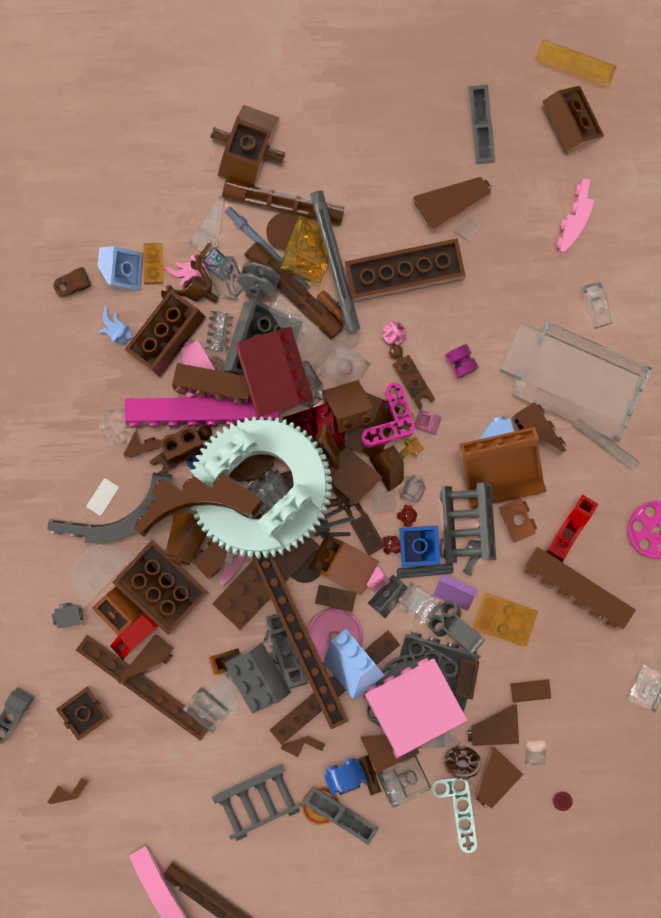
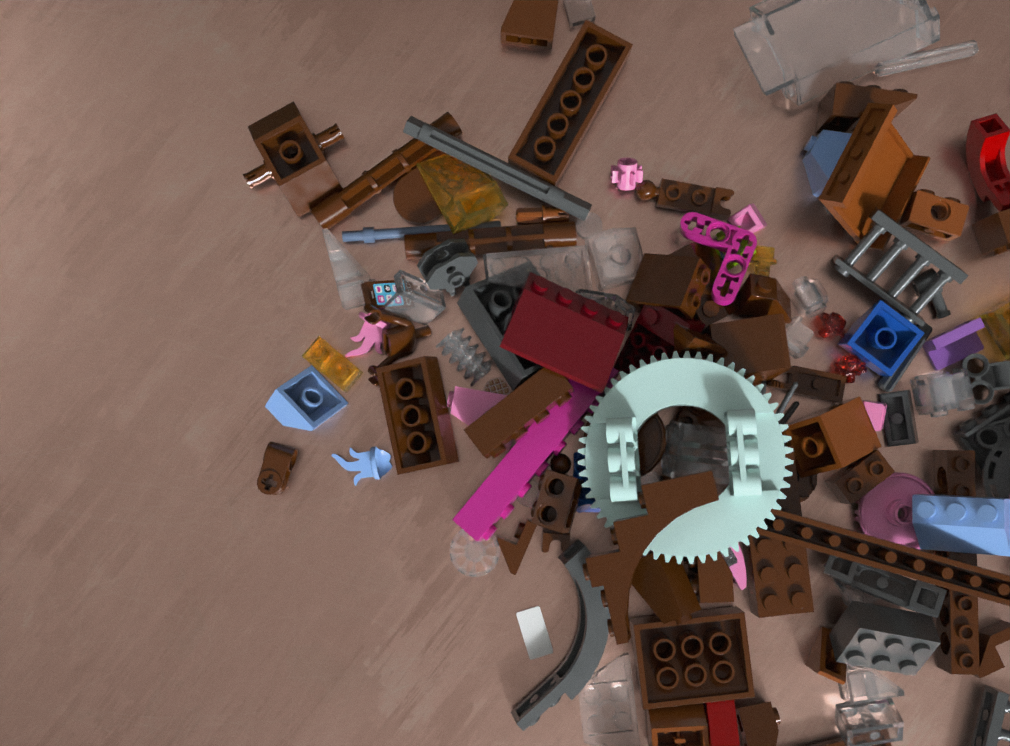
camera: 50 degrees left, 0 degrees up
magenta wheel [445,344,479,379] -> none

